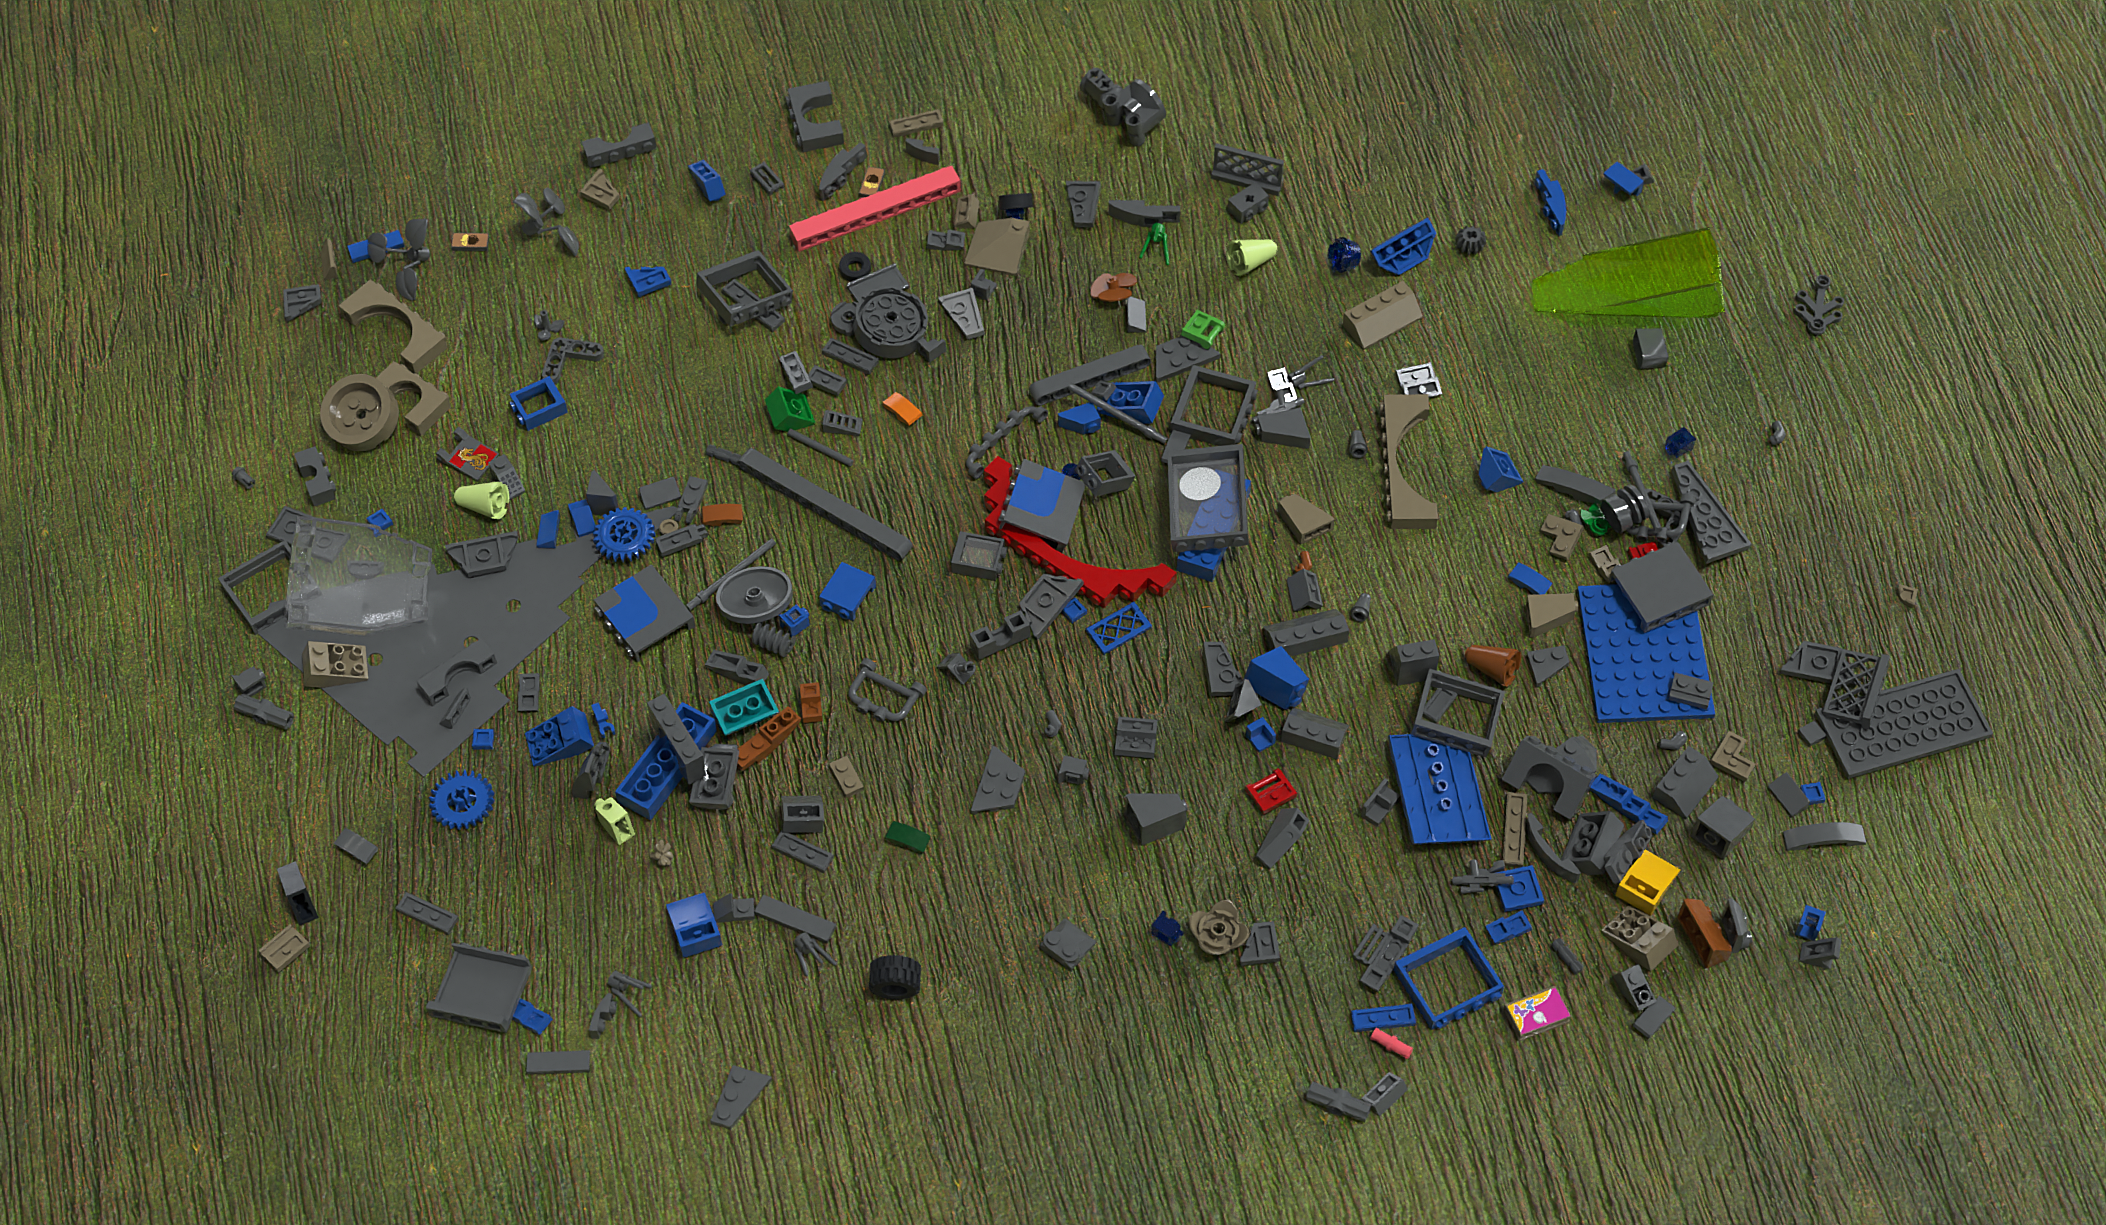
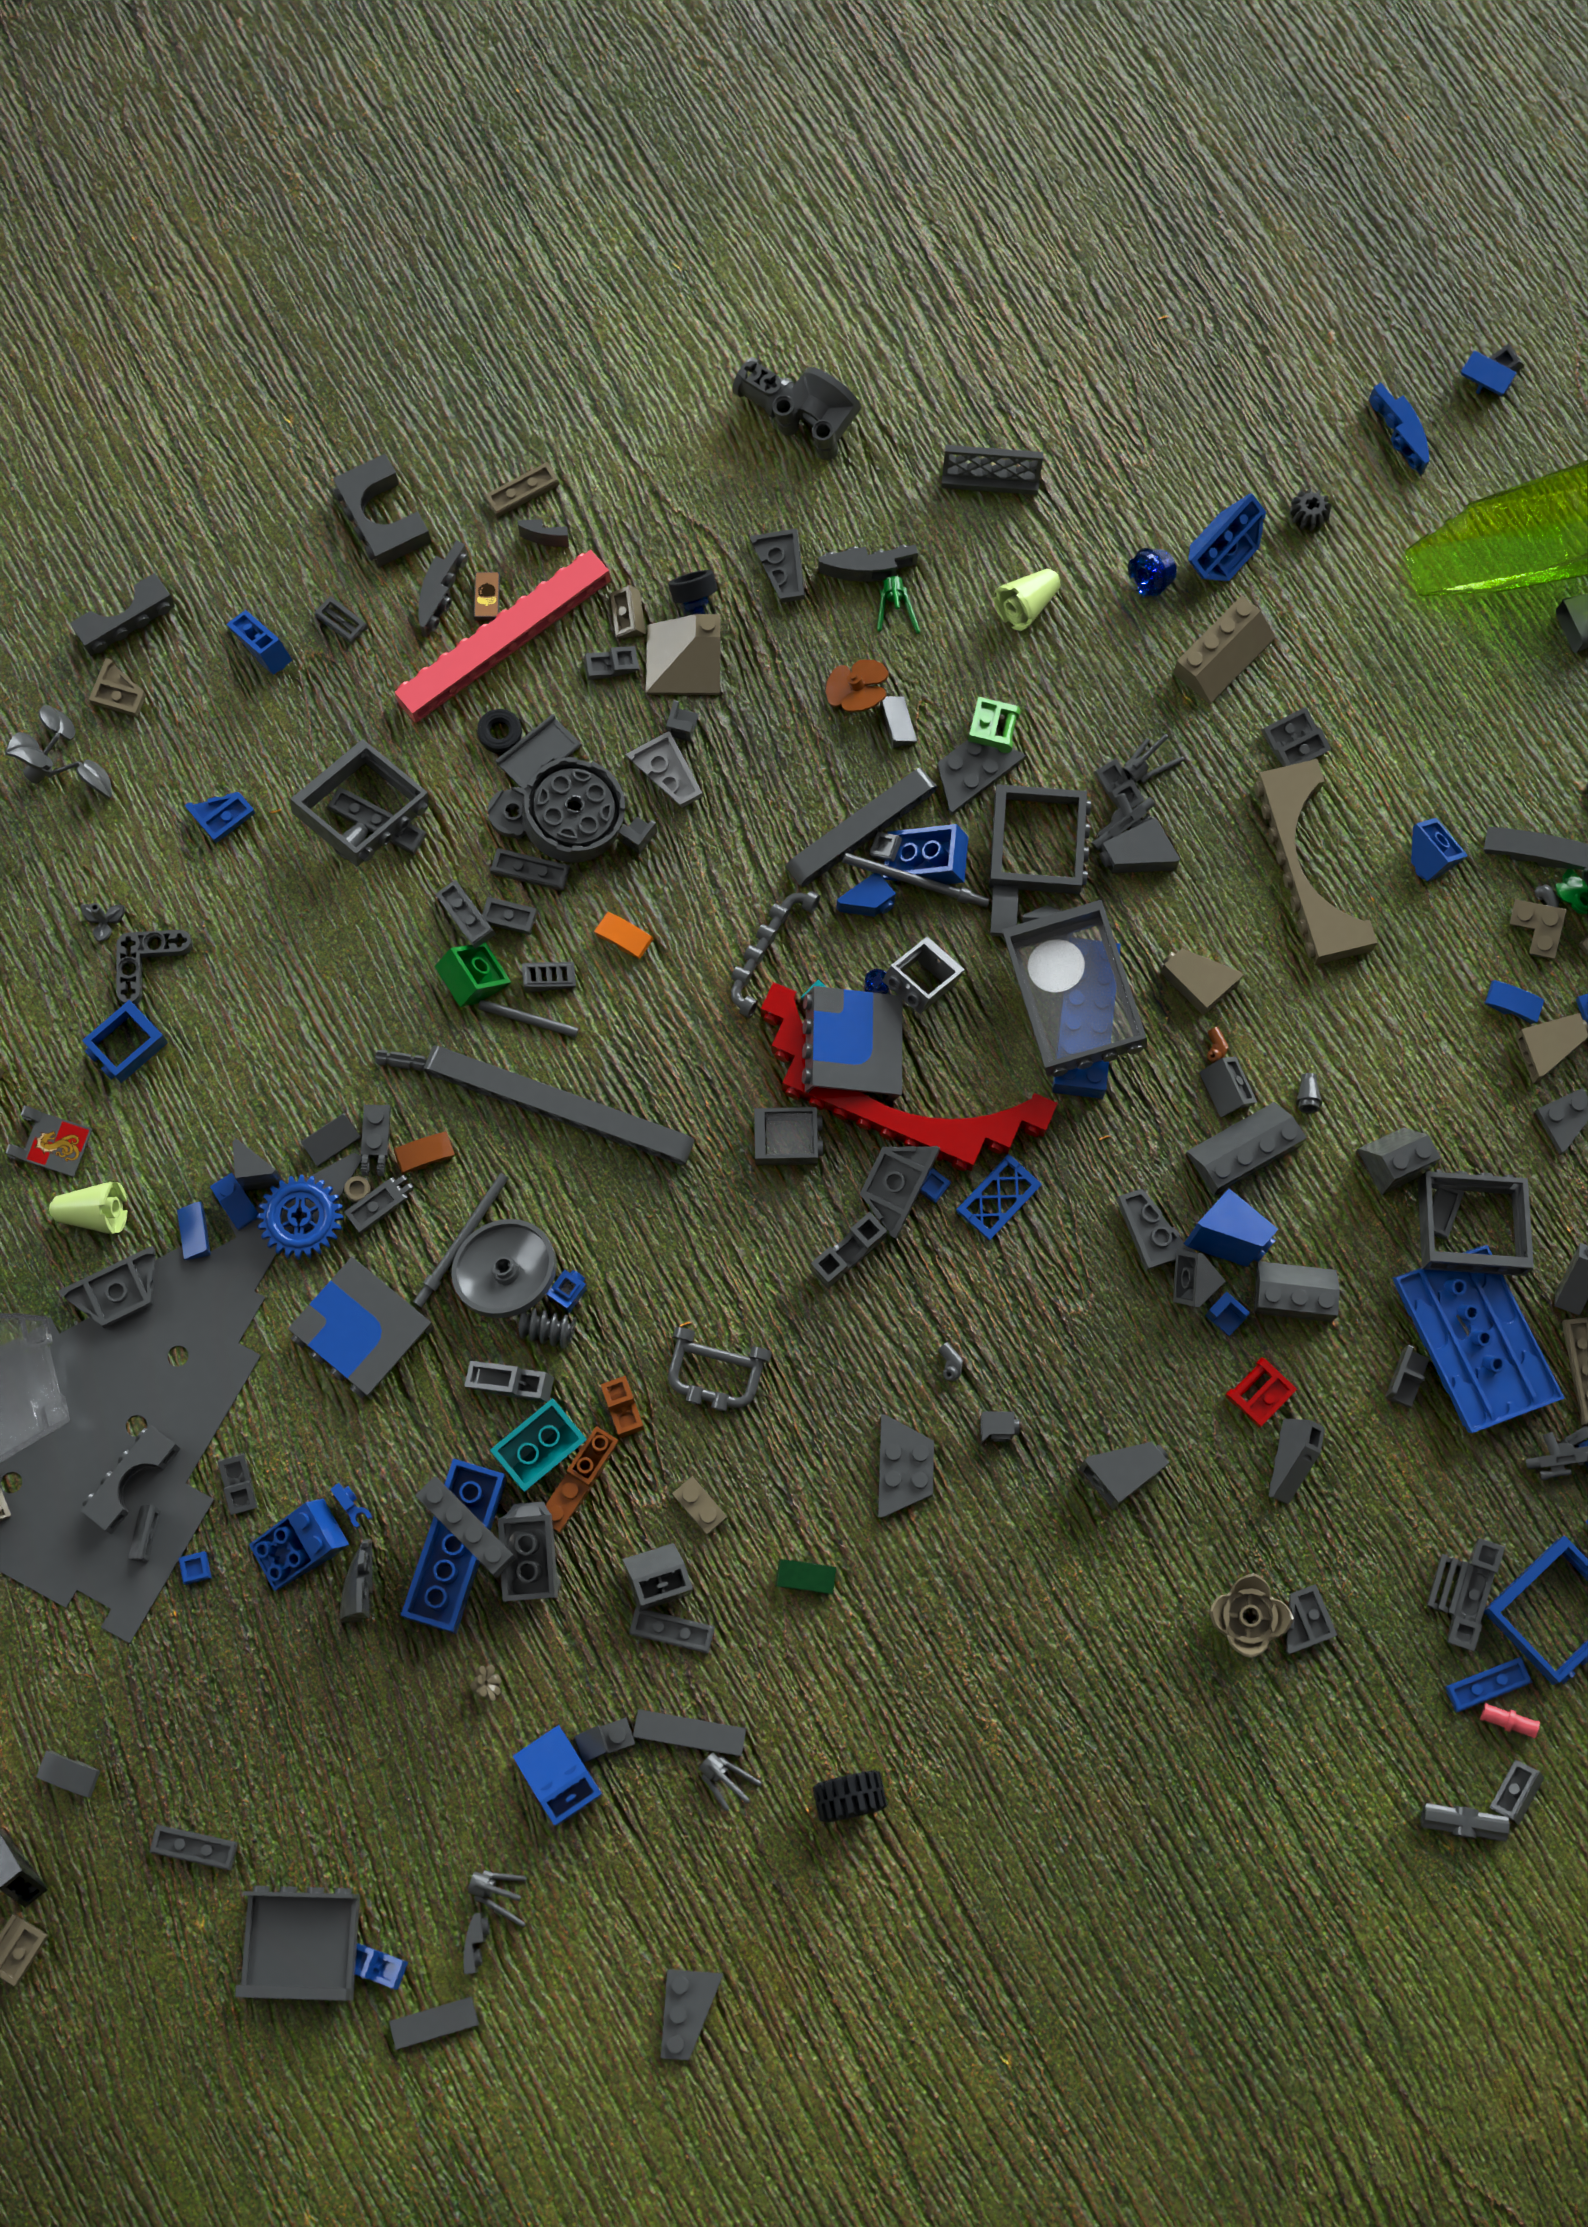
camera: 15 degrees left, 15 degrees up
blue gear [429,769,495,830] -> none
dark grey slope [488,454,525,501] -> none
yellowish green torso [594,797,635,845] -> none
blue panel [819,562,876,621] -> none
dark grey bracket [937,653,976,684] -> none
dark grey slope [1039,918,1097,971] -> none
dark grey slope [1115,717,1158,758] -> none
clear blue brick [1151,910,1184,946] -> none
dark grey brick [1227,182,1269,223] -> none
dark grey cone [1349,430,1368,458] -> none
dark orange cone [1465,645,1521,687] -> none

